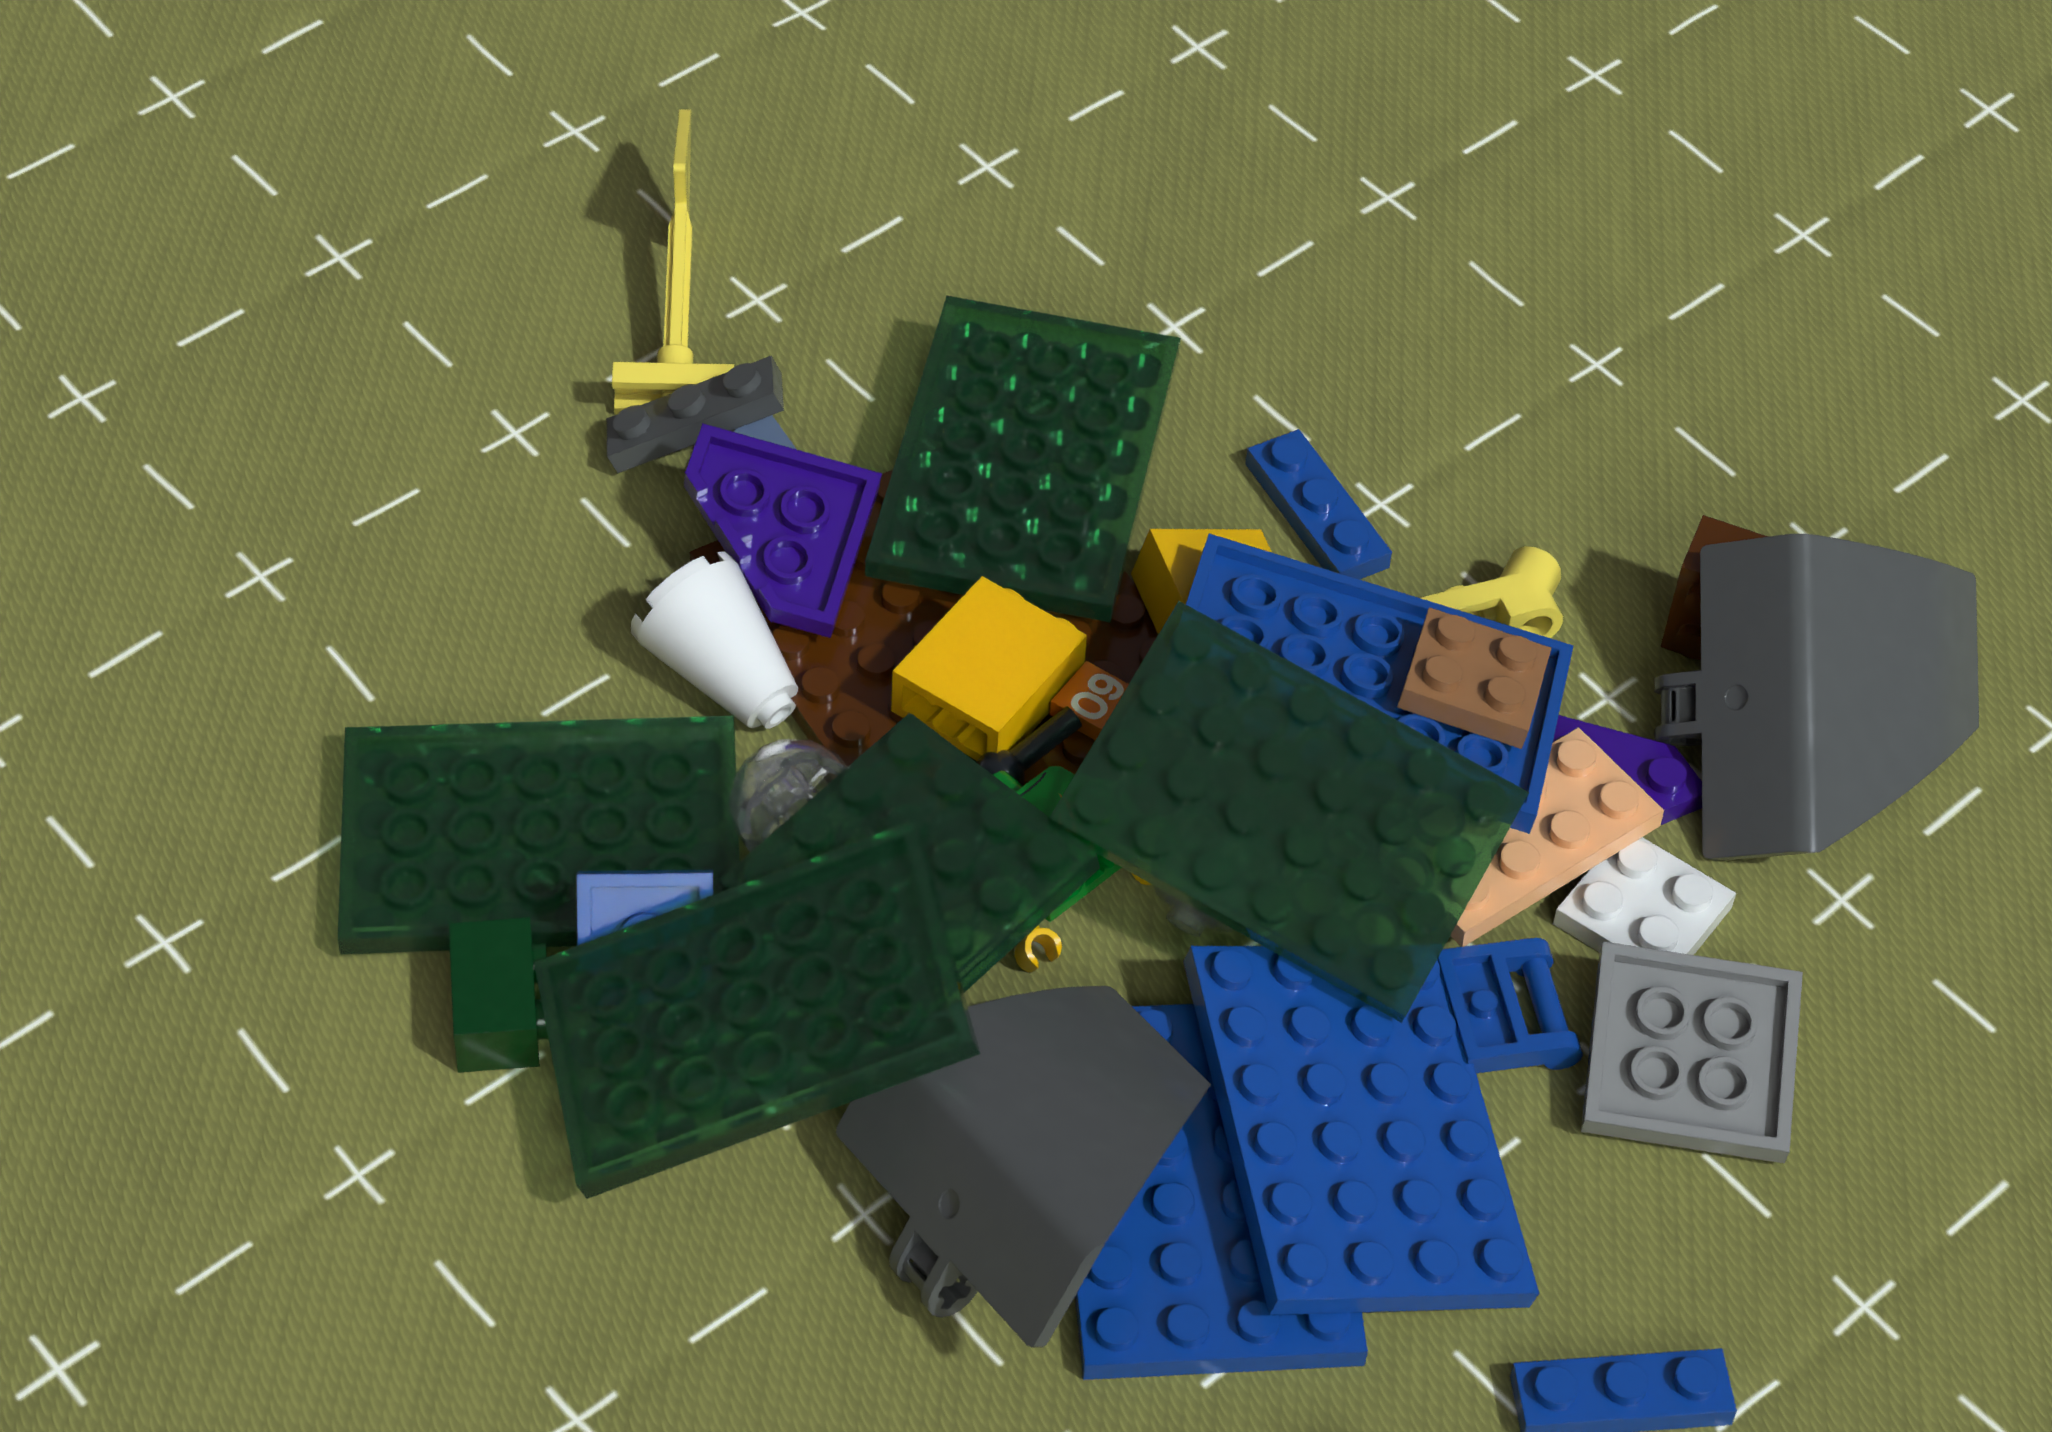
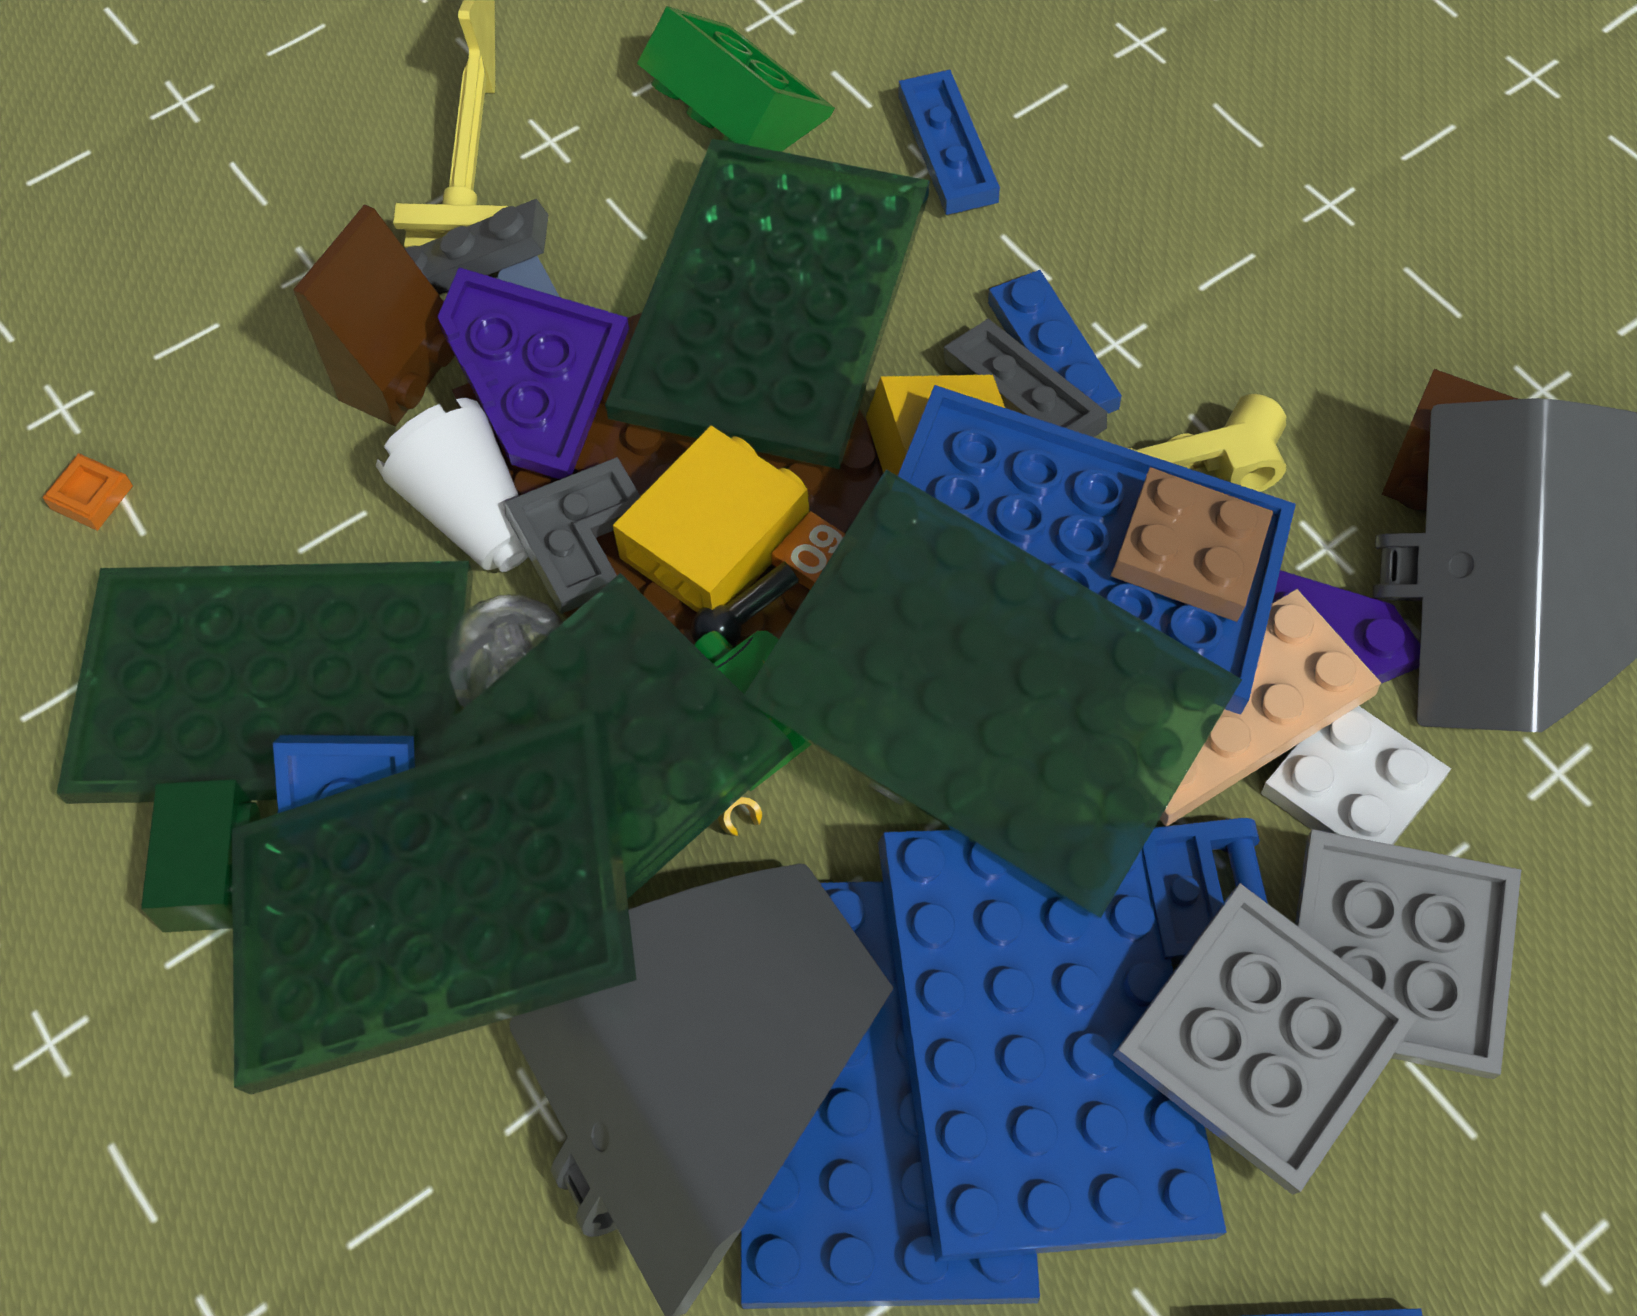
camera: 10 degrees right, 10 degrees up
none -> orange tile [42,453,133,531]
none -> reddish brown slope [293,204,455,427]
none -> dark grey plate [505,457,641,614]
none -> green slope [637,6,835,158]
none -> blue plate [898,70,1000,215]
none -> dark grey plate [944,319,1107,437]
none -> light grey plate [1113,883,1418,1195]

